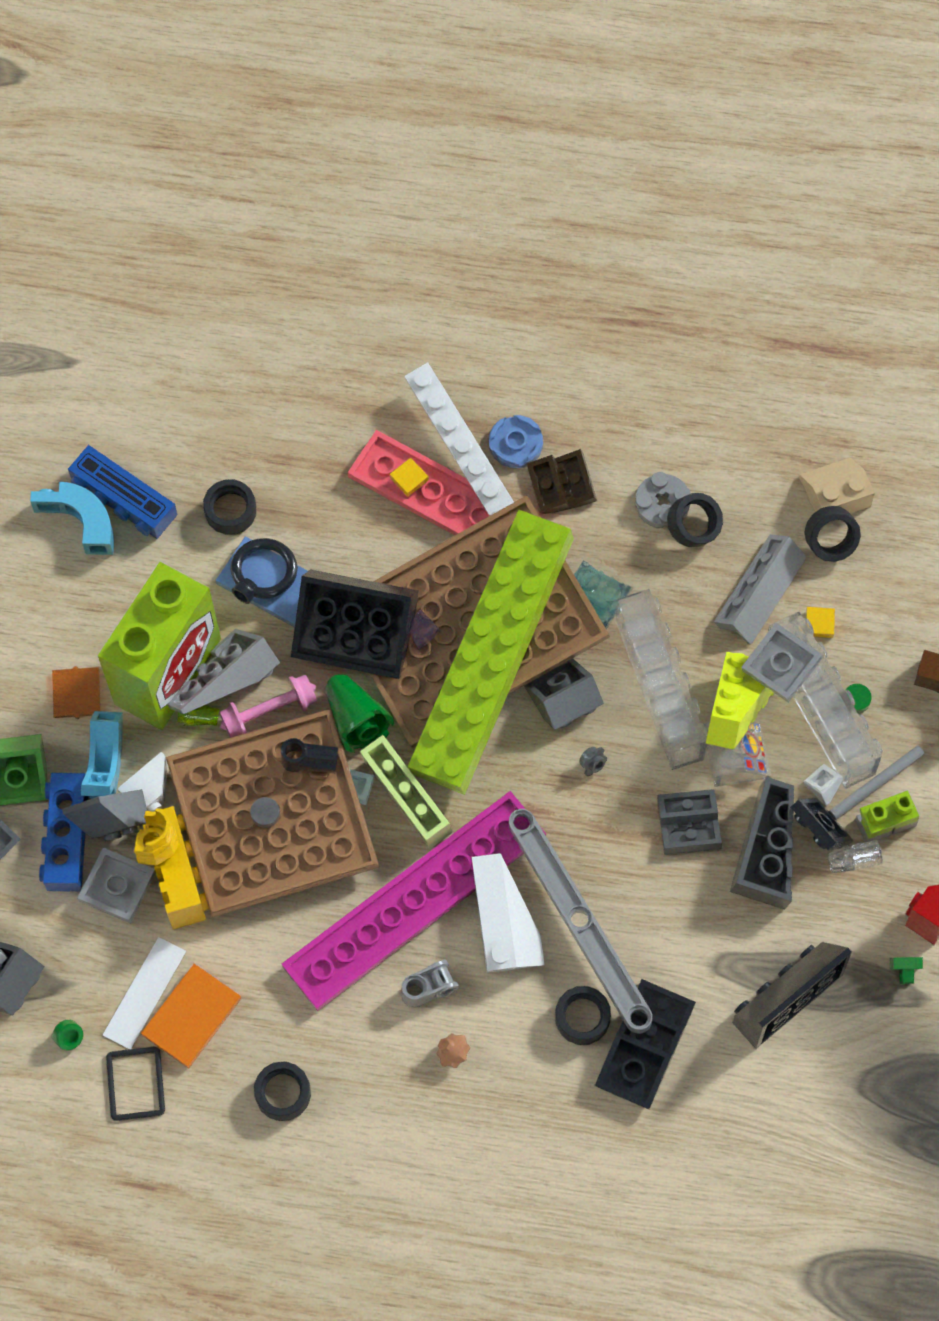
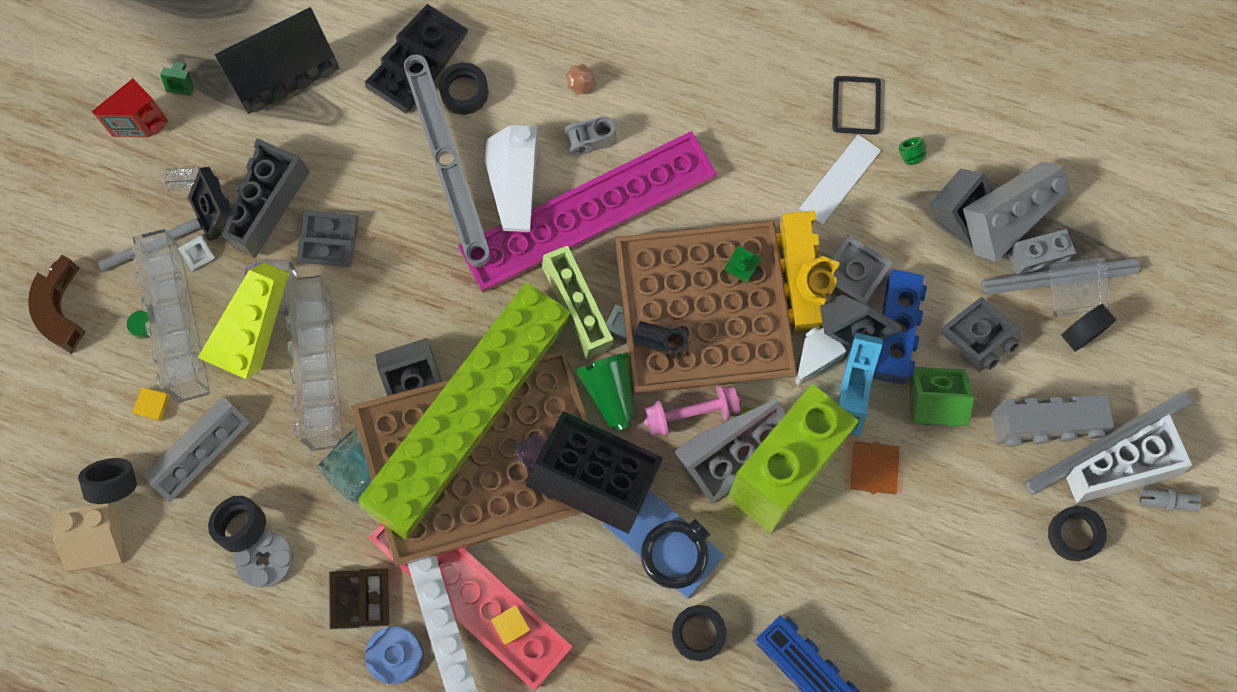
camera: 170 degrees left, 5 degrees up
medium azure arch [30,482,114,555] -> none
orange tile [141,964,242,1069] -> none
flat silver tile [250,797,280,828] -> none
black tyre [254,1061,311,1121] -> none
dark grey plate [579,747,607,776] -> none
light grey plate [741,623,823,702] -> none
lime hips [855,790,919,845] -> none
none -> green tile [724,246,762,284]

